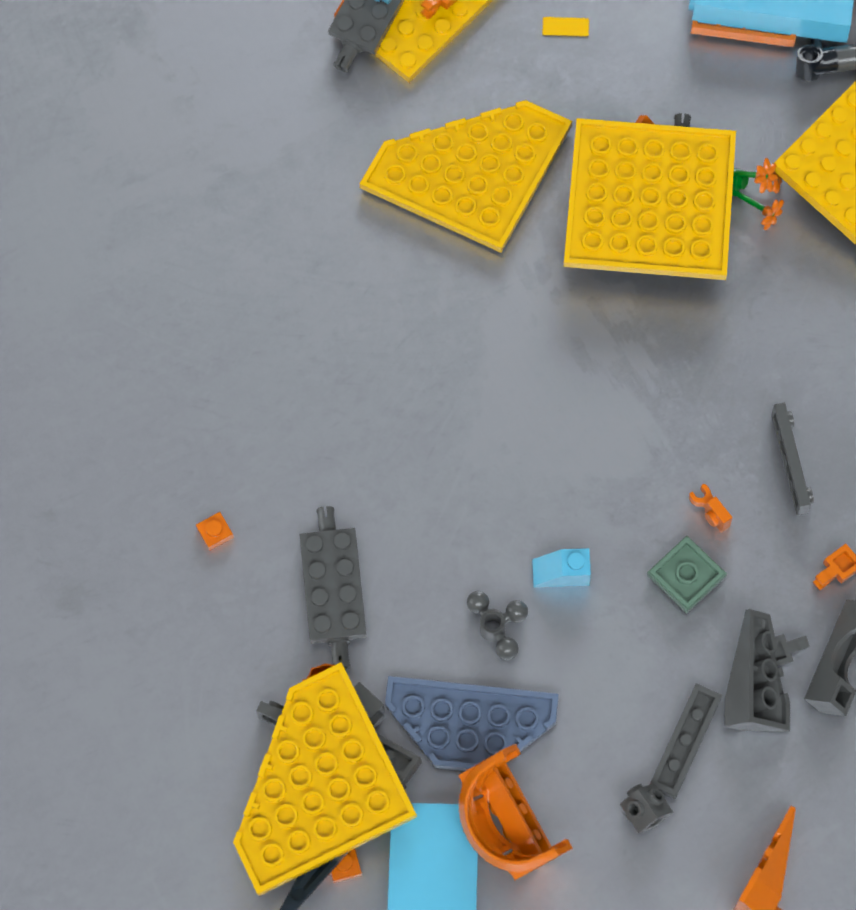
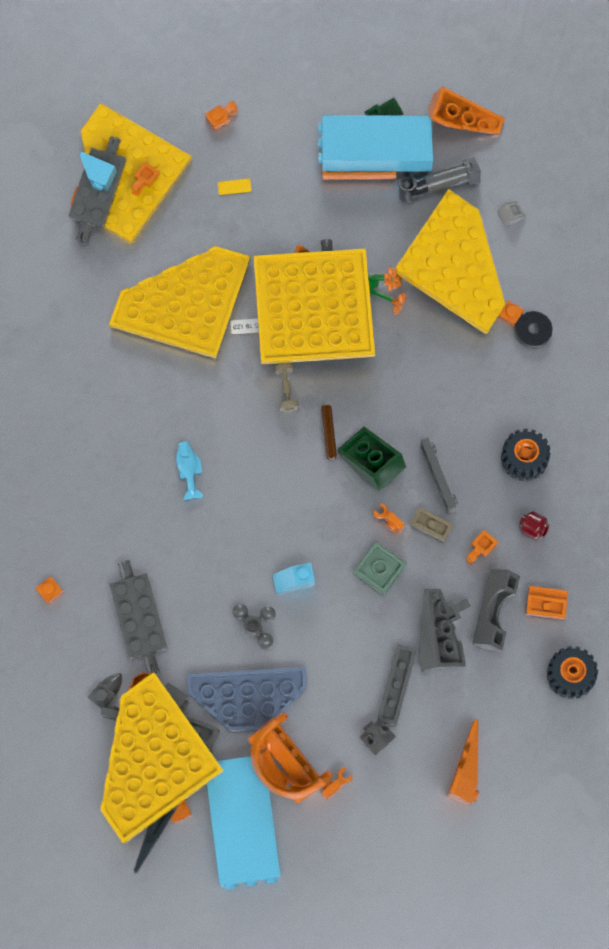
camera: 15 degrees left, 5 degrees up
none -> dark grey plate [88,673,122,709]
none -> medium azure animal [176,441,203,501]
none -> white sticker [231,319,259,334]
none -> dark tan wheel [275,363,299,412]
none -> reddish brown axle [321,405,337,460]
none -> orange plate [321,767,353,800]
none -> dark green slope [337,426,407,492]
none -> dark tan plate [410,507,453,543]

